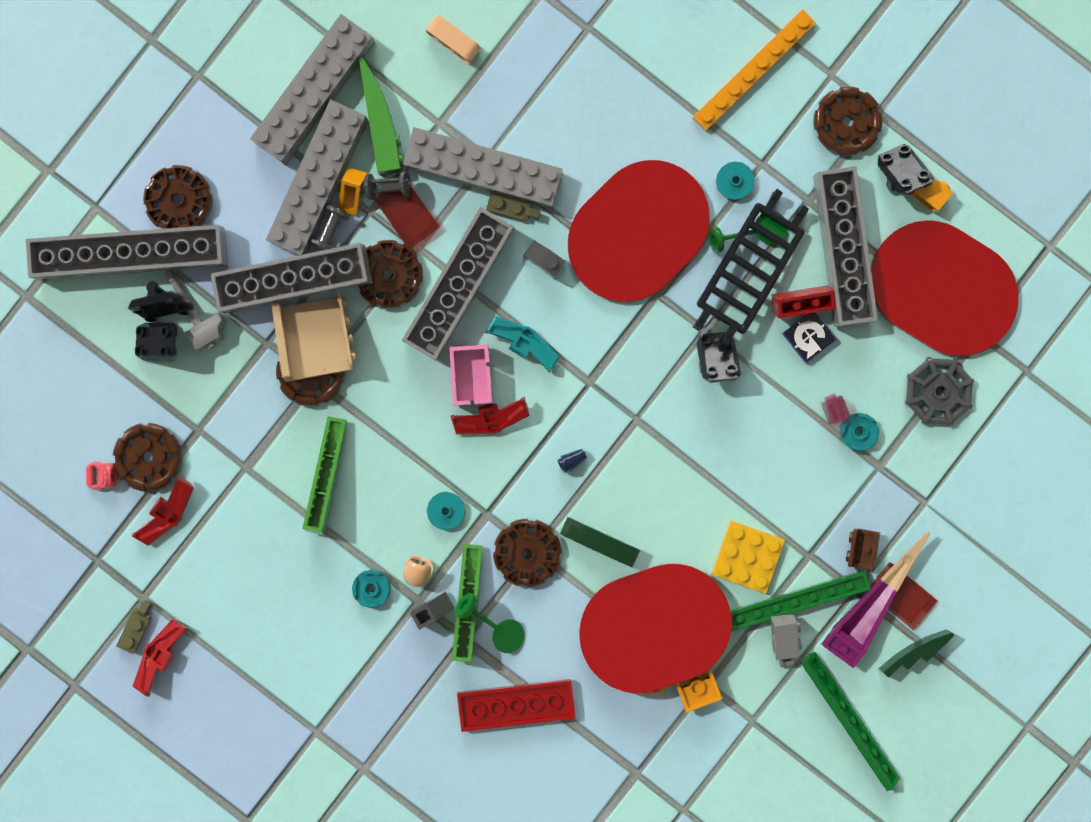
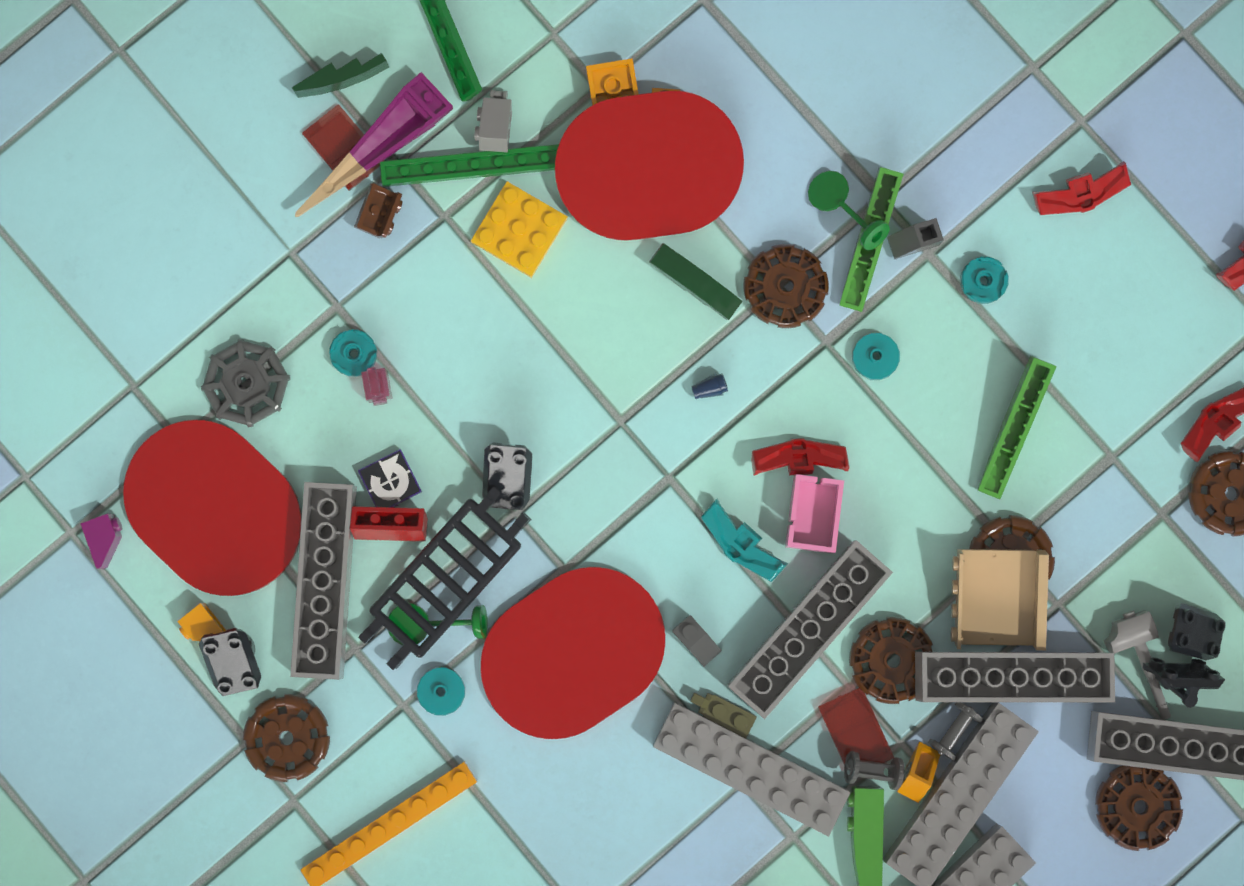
camera: 170 degrees left, 5 degrees down
light nougat helmet [403,556,433,587] -> none
red plate [457,679,576,732] -> none
none -> magenta slope [81,513,122,569]
none -> red plate [1032,161,1131,215]

